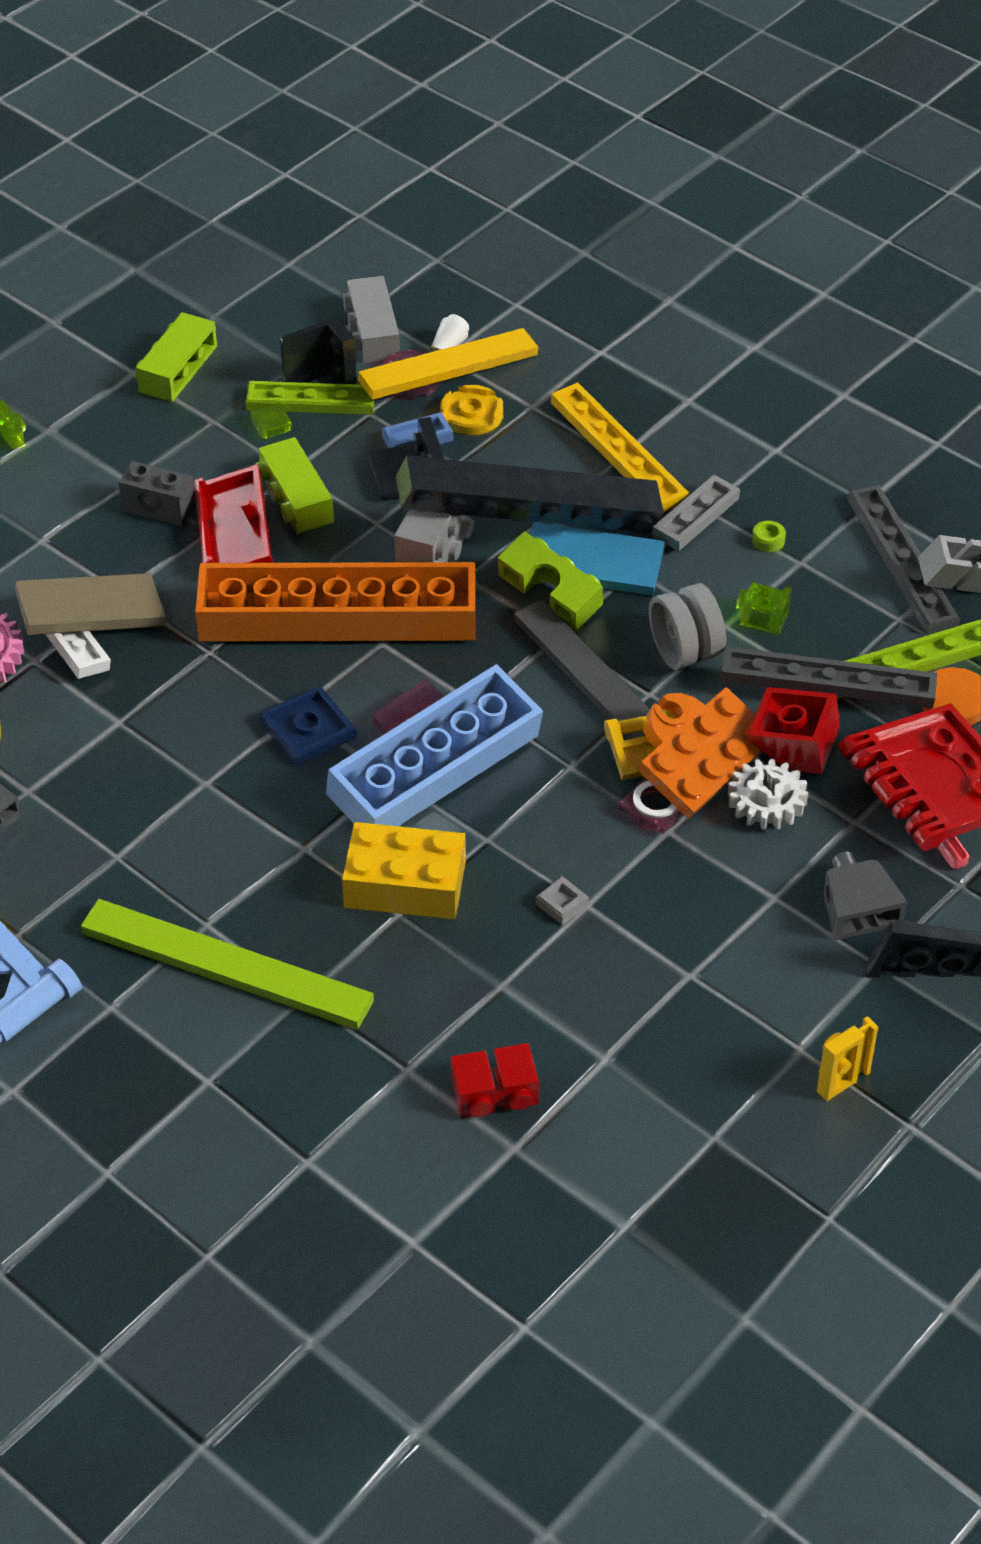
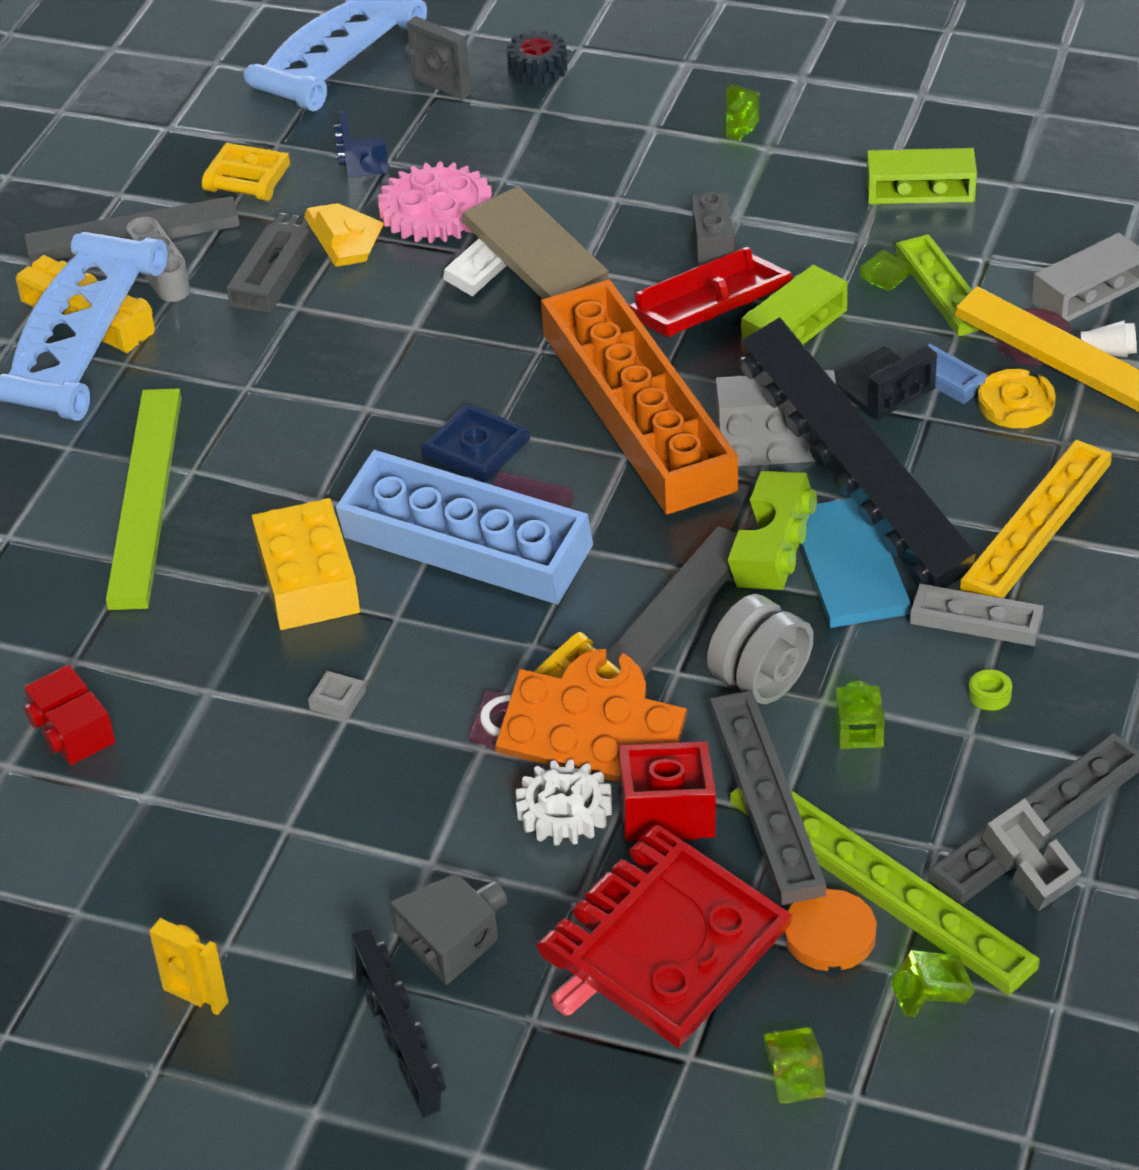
camera: 70 degrees right, 5 degrees down
black bracket [280,317,357,384] -> none

